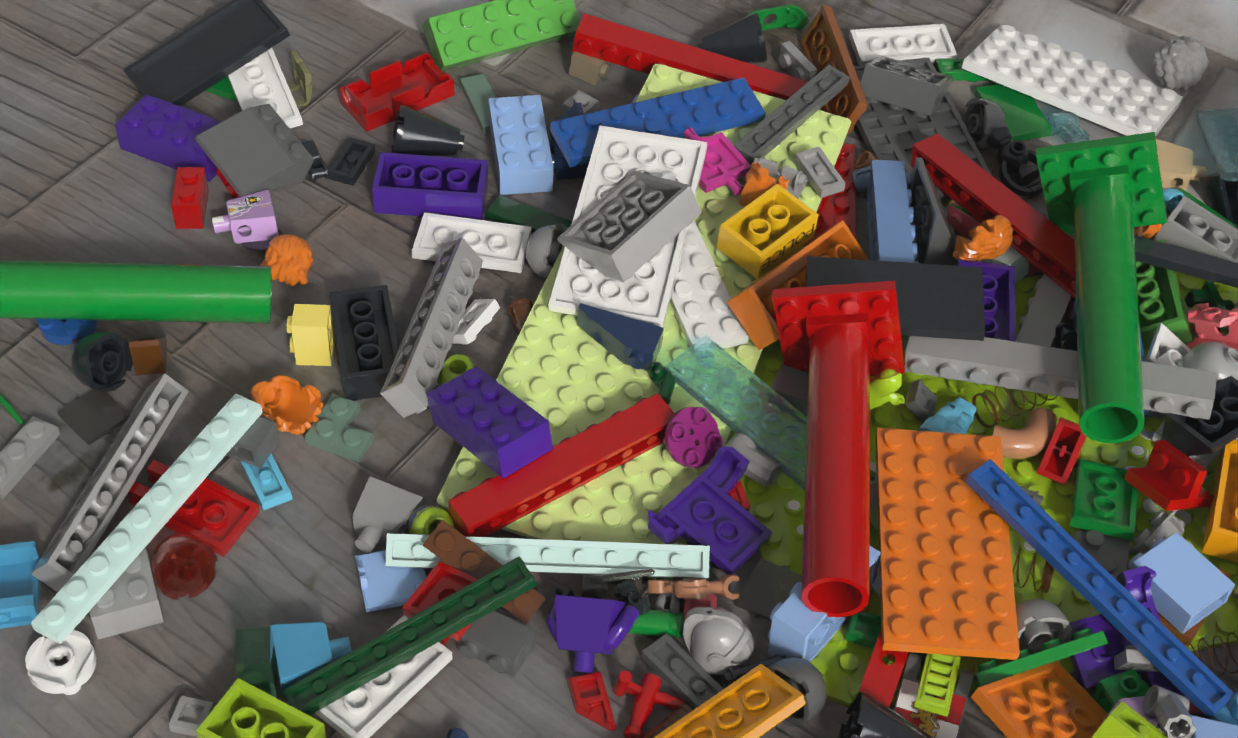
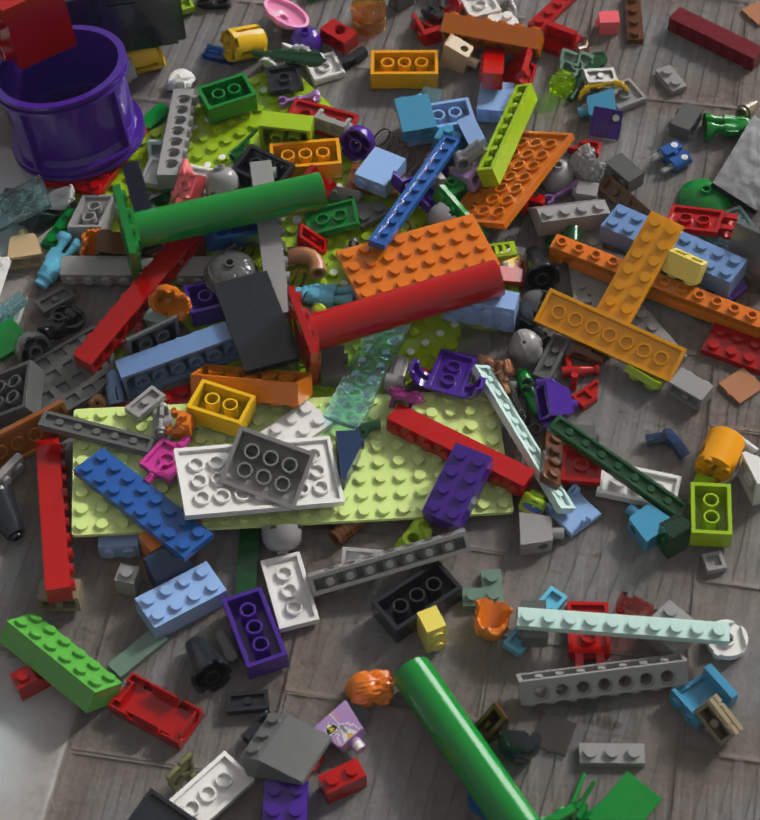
camera: 110 degrees left, 5 degrees up
none -> dark grey hat [204,250,259,294]

